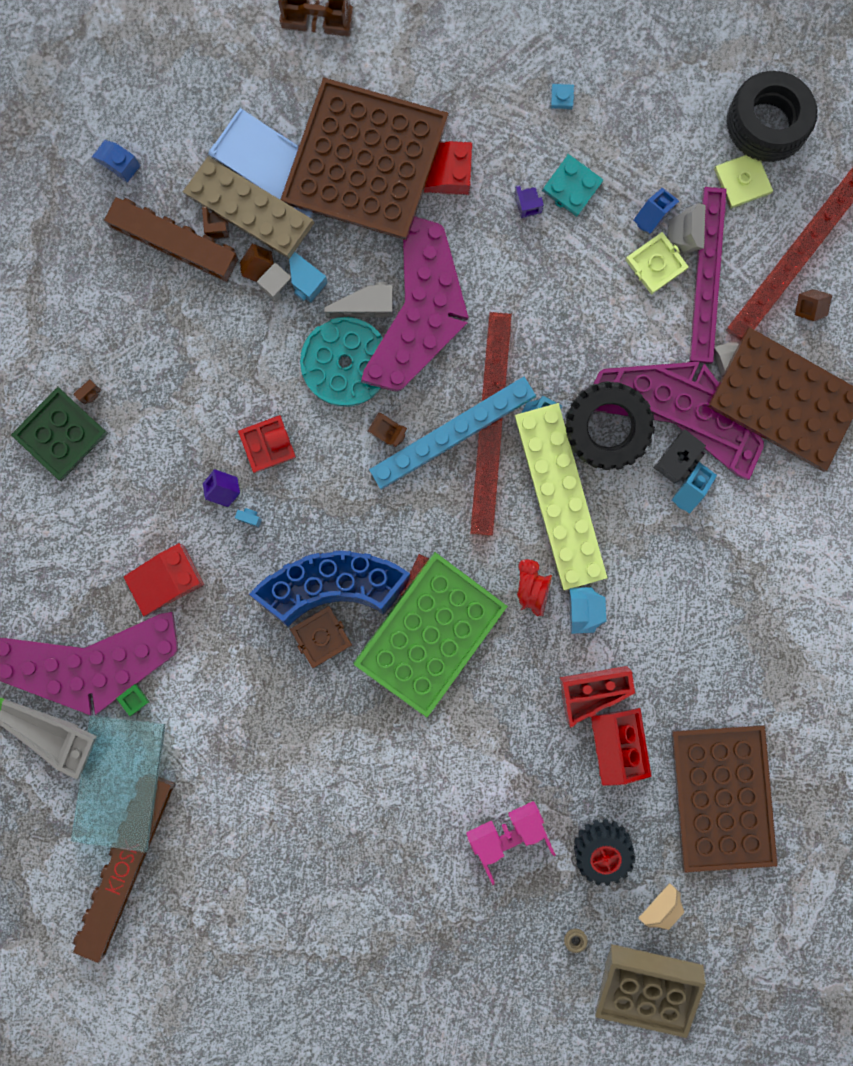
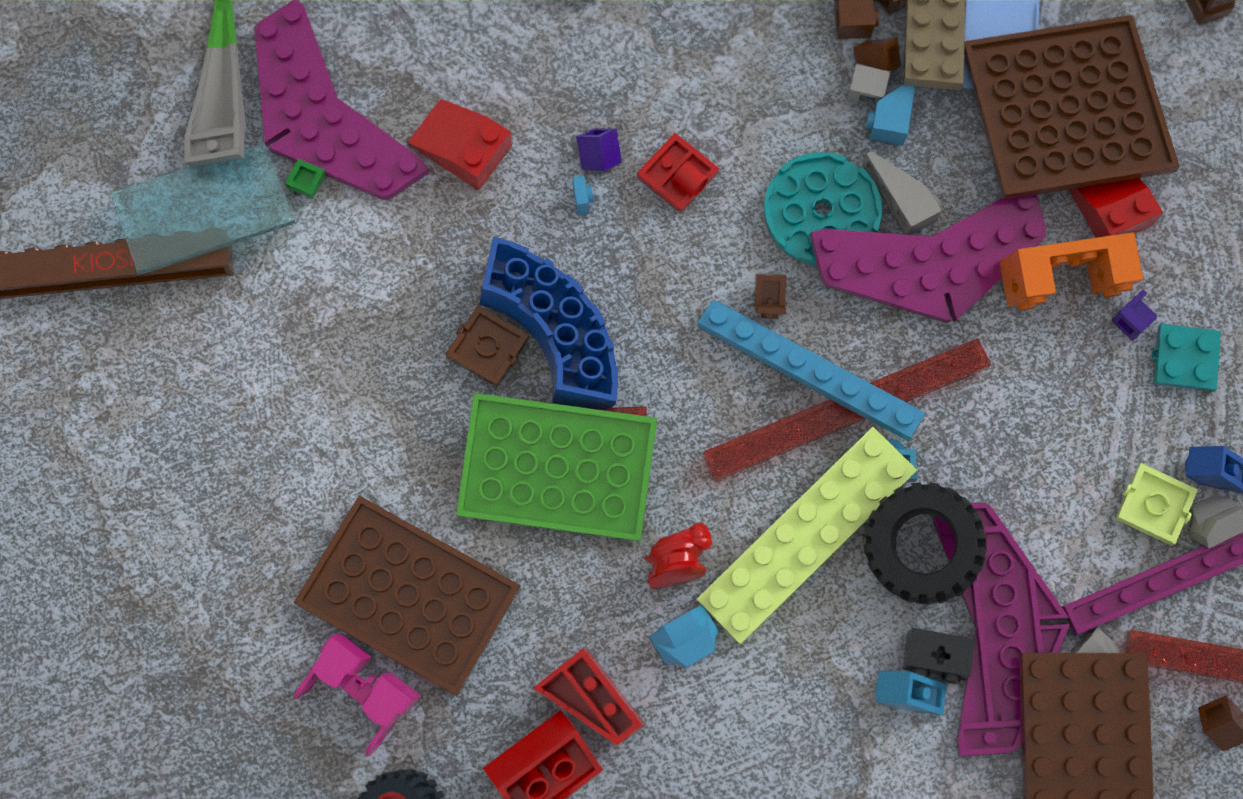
camera: 55 degrees right, 10 degrees down
none -> reddish brown plate [293,495,521,697]
none -> orange plate [999,232,1143,311]

